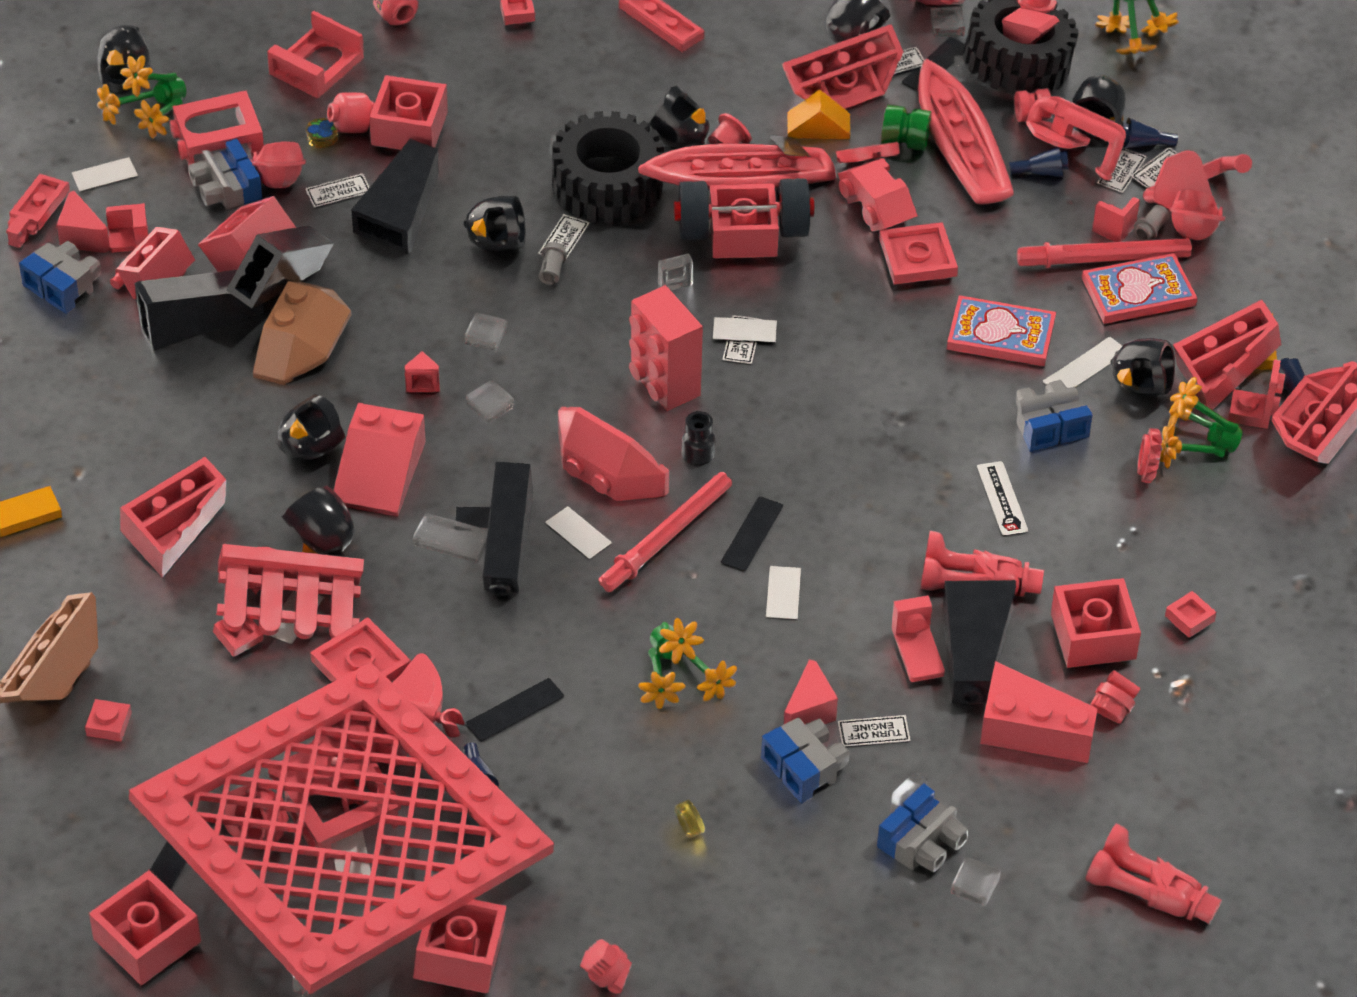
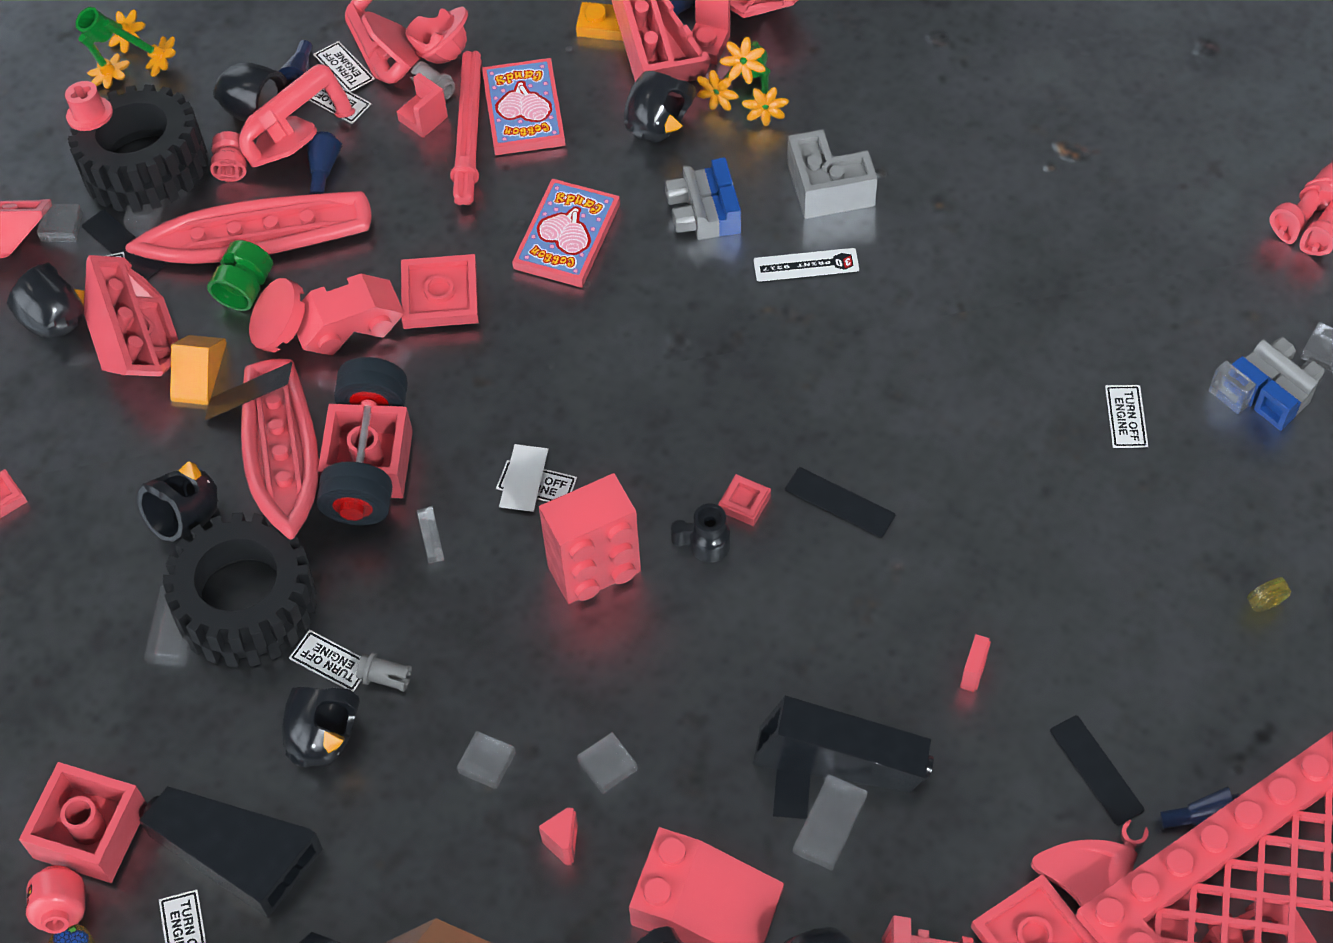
camera: 80 degrees left, 10 degrees up
white sticker [545,506,612,559] -> none
coral wedge [558,407,669,501] -> none
coral axle [599,472,732,592] -> none
light orange plant [638,618,737,709] -> none
coral piece [708,113,752,144] -> none
hips [761,717,849,804] -> none
white sticker [766,566,801,619] -> none
coral slope [784,659,838,724] -> none
coral bracket [891,595,945,682] -> none
coral piece [920,531,1044,597] -> none
black slope [943,580,1016,704] -> none
coral wedge [980,661,1098,763] -> none
coral slope [1002,8,1060,44] -> none
white sticker [1043,337,1122,388] -> none
coral brick [1051,578,1141,668] -> none
coral piece [1090,670,1140,724] -> none
coral gear [1137,428,1162,483] -> none
coral plate [1165,591,1217,638] -> none
none -> coral tile [718,474,771,527]
none -> light grey panel [787,129,878,219]
none -> coral tile [960,634,991,692]

